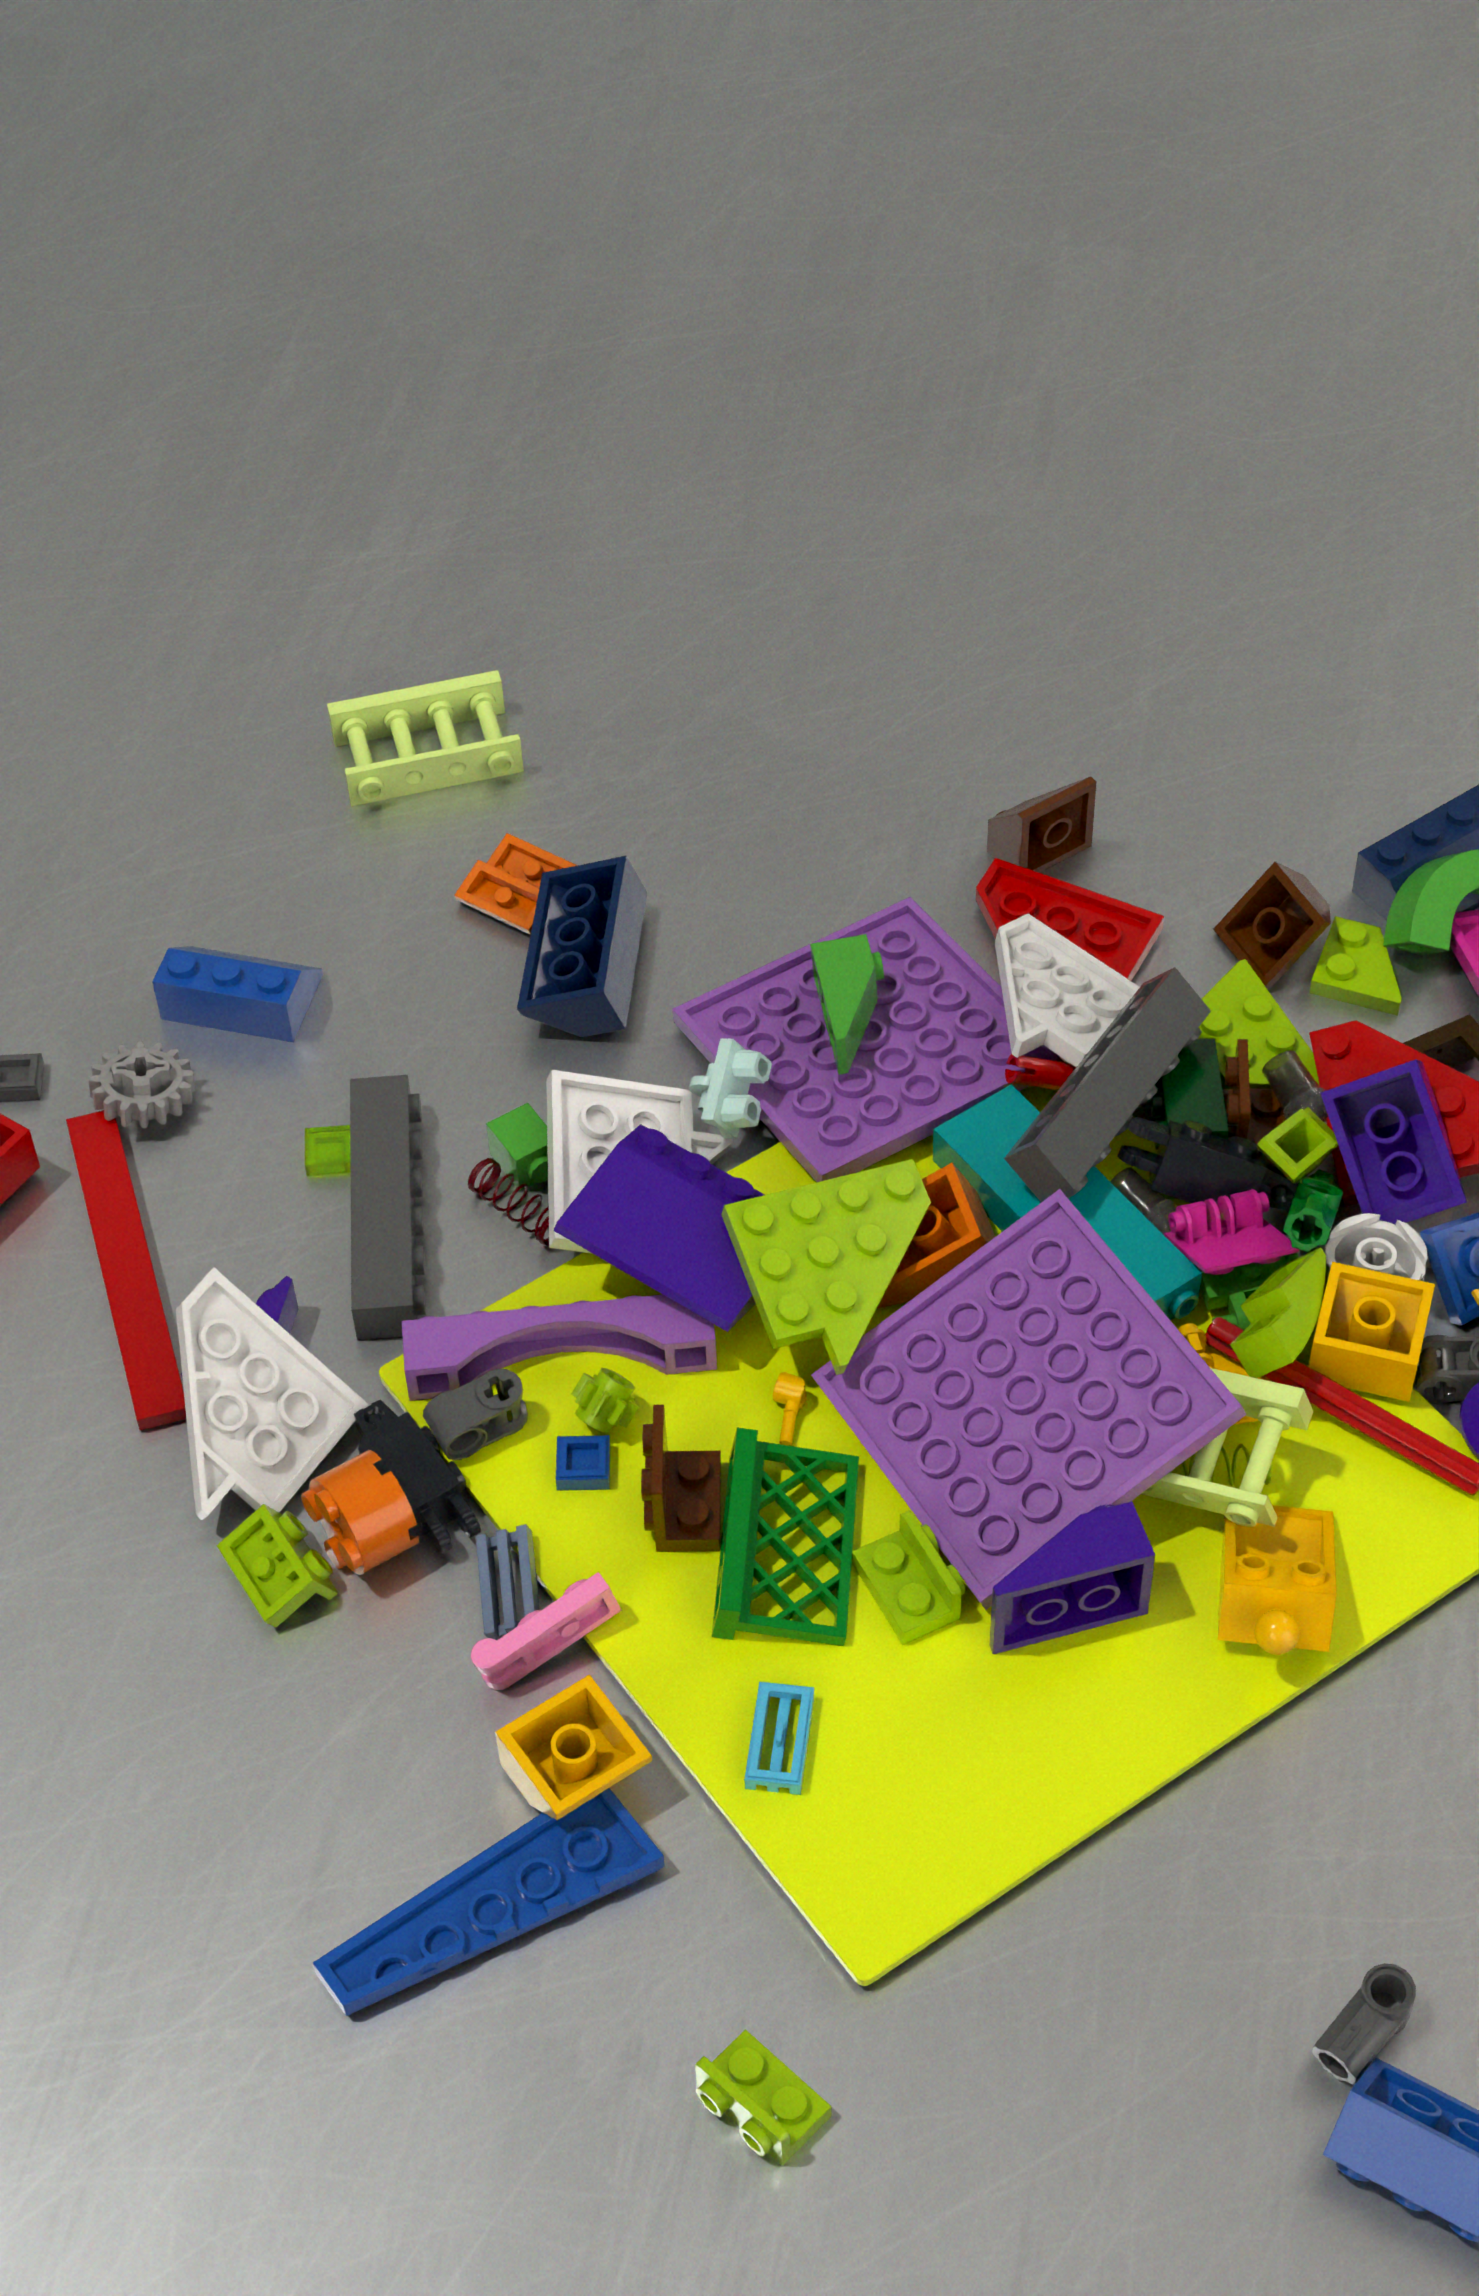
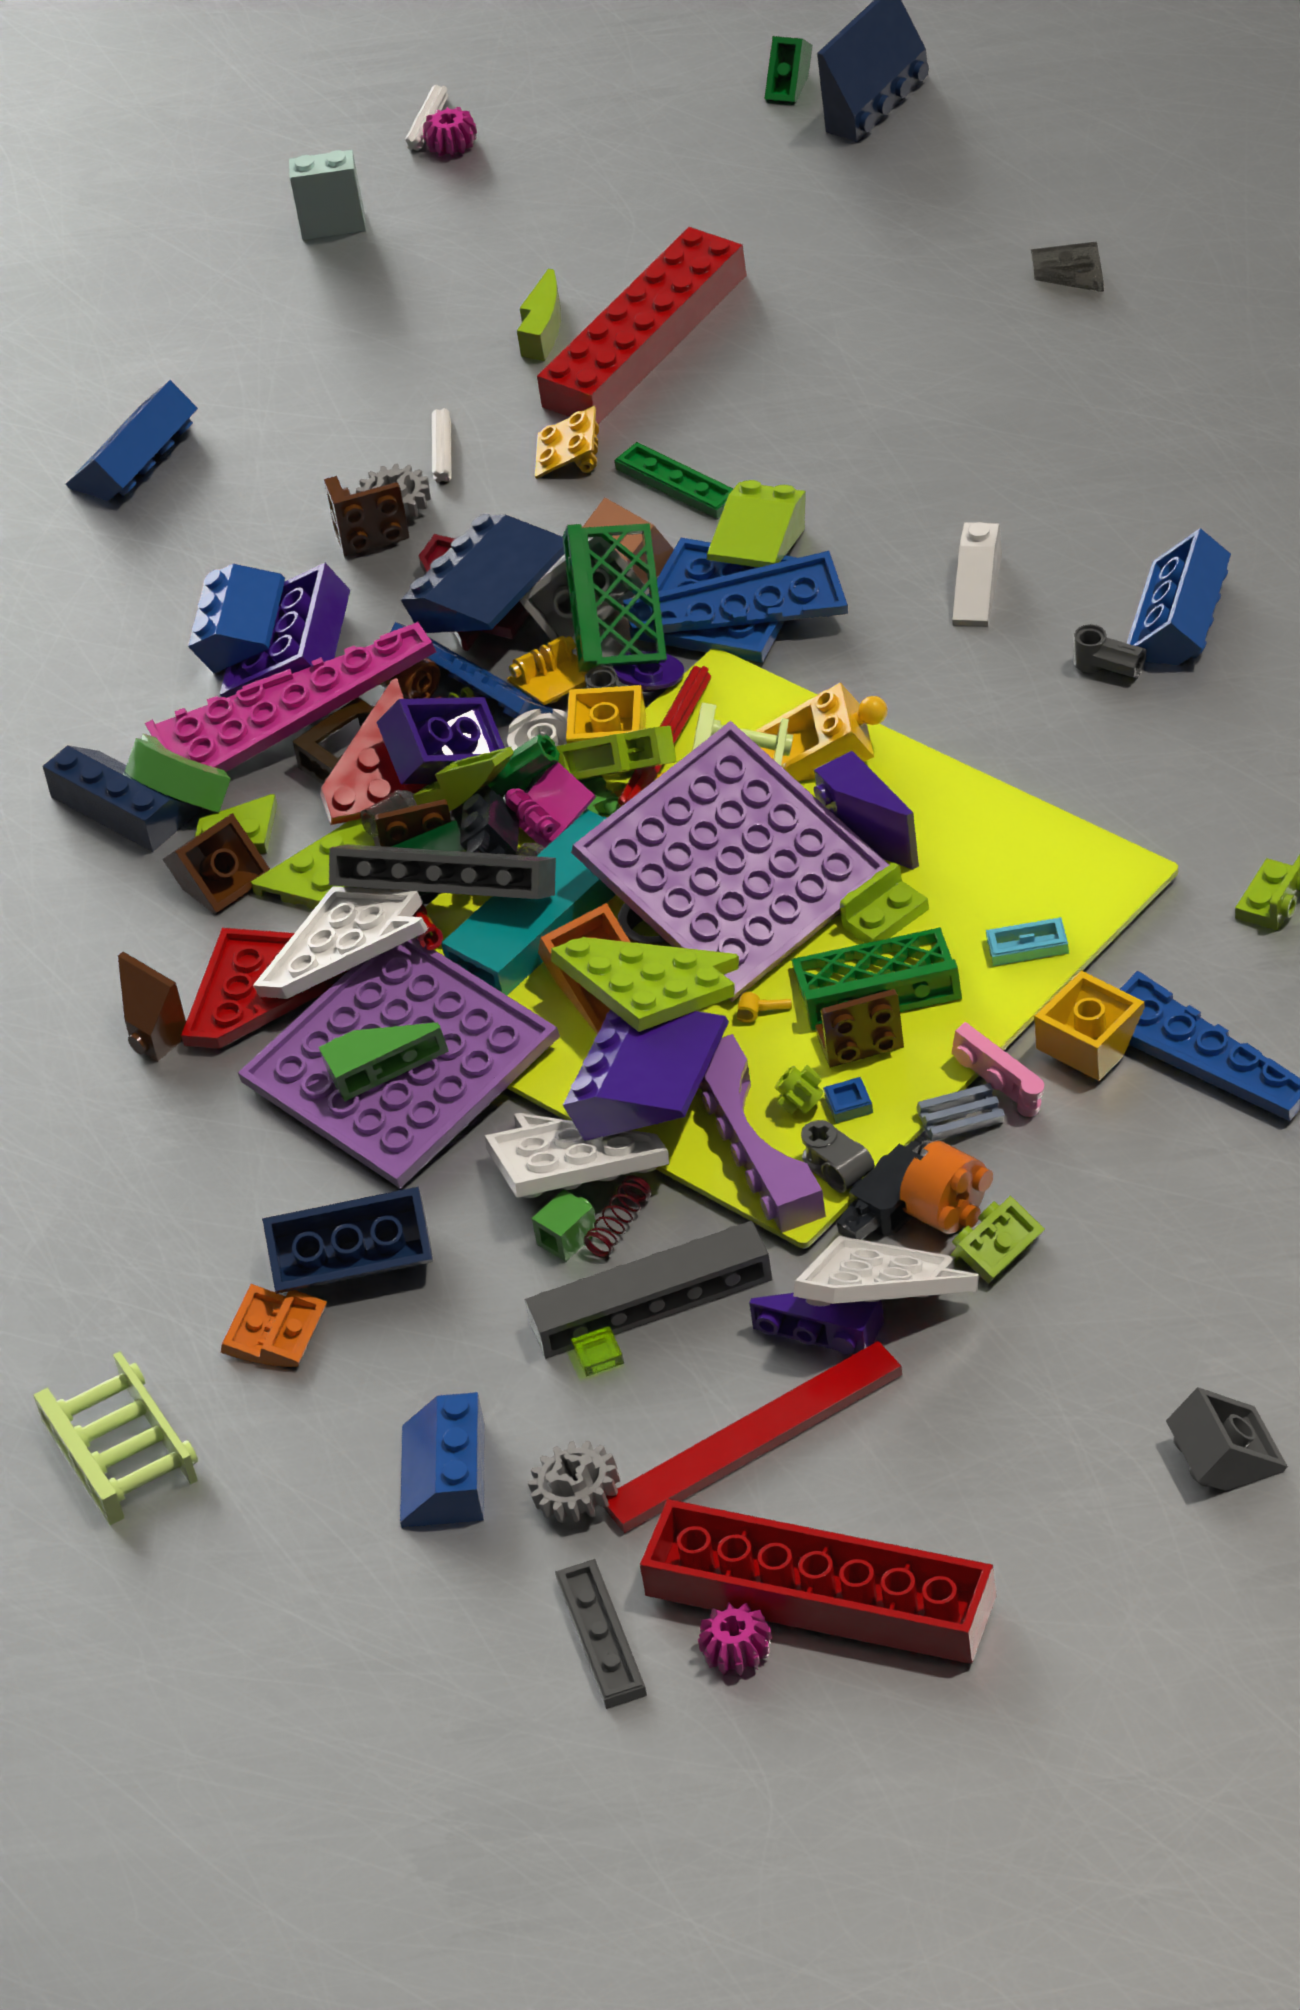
camera: 100 degrees left, 5 degrees down
light aqua hips [689,1039,772,1139] -> none

